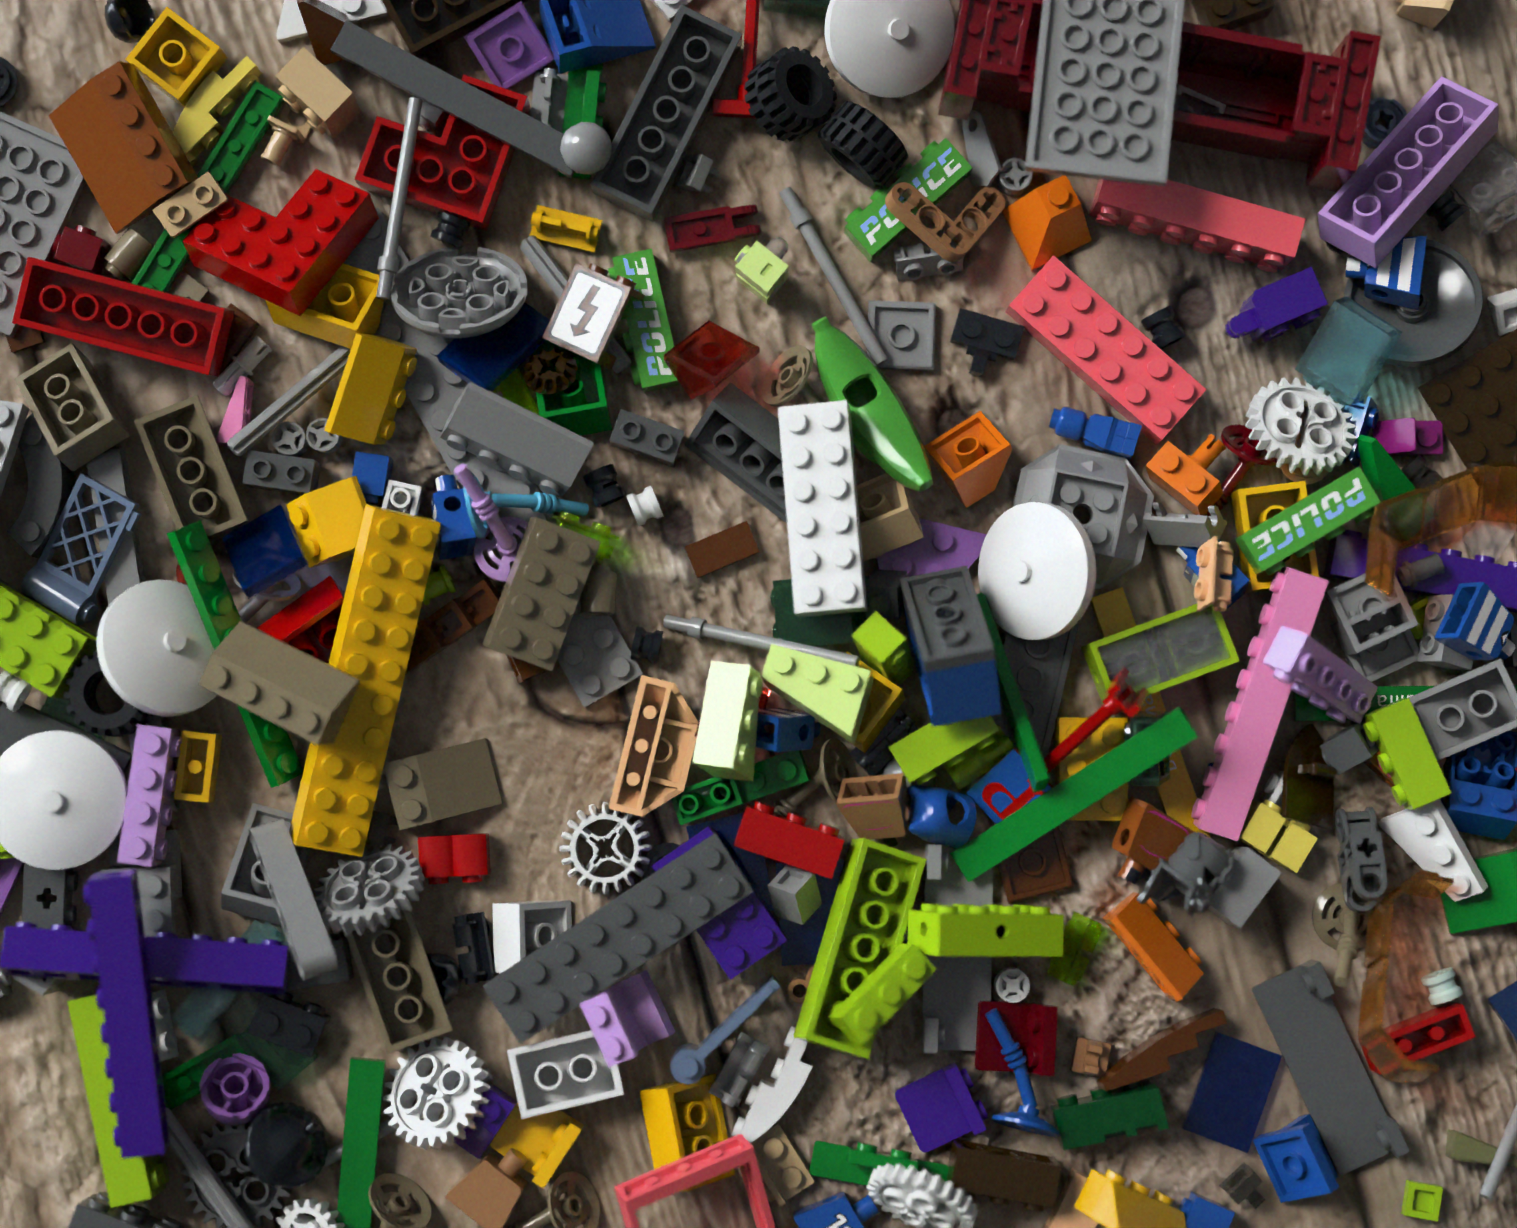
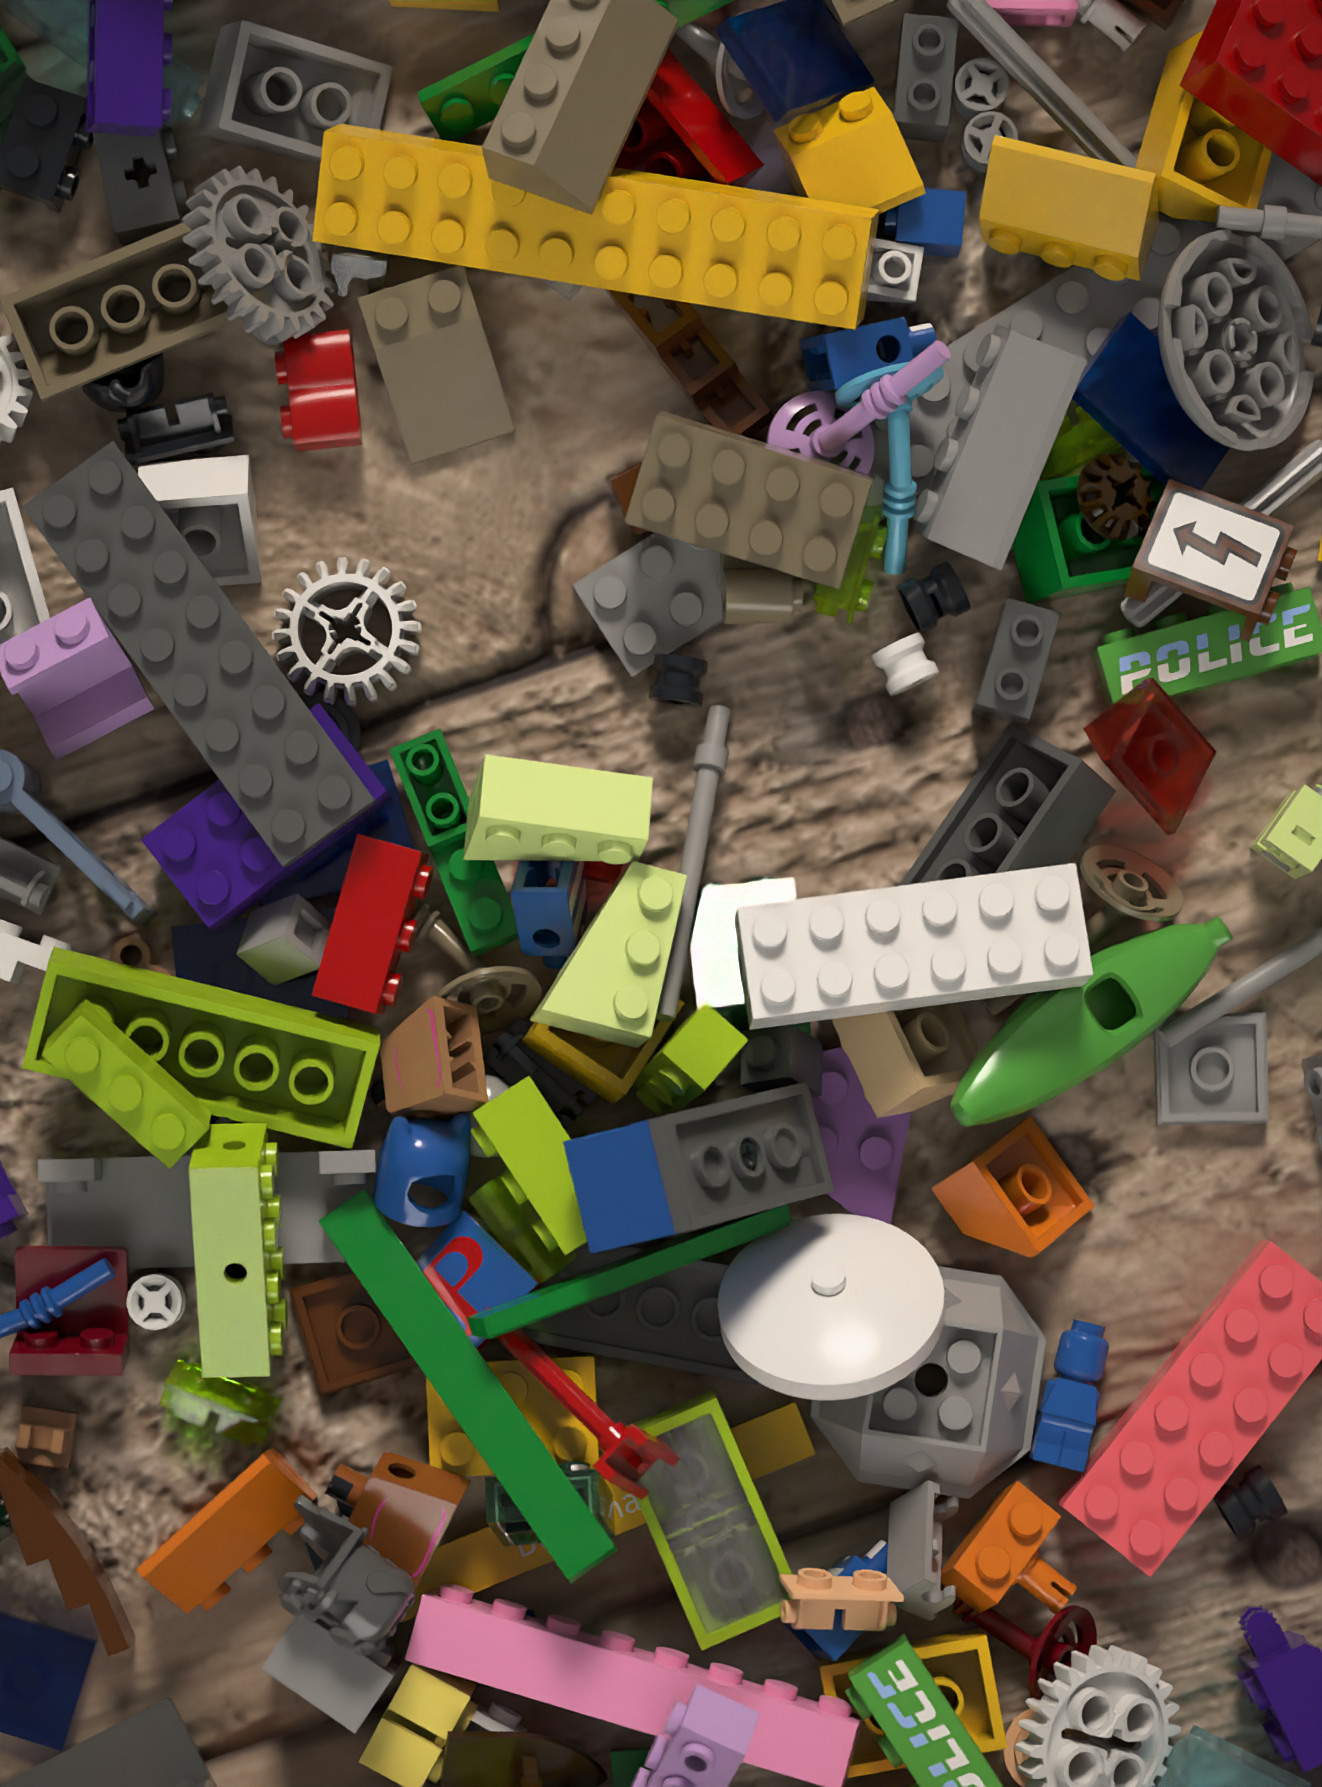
camera: 90 degrees right, 0 degrees up
light grey beam [249,819,338,980] -> none
lime bush [423,564,457,606] -> none
light nougat wedge [608,675,700,817] -> none
reddish brown tile [685,521,760,579] -> none
black hinge [950,308,1025,377] -> none

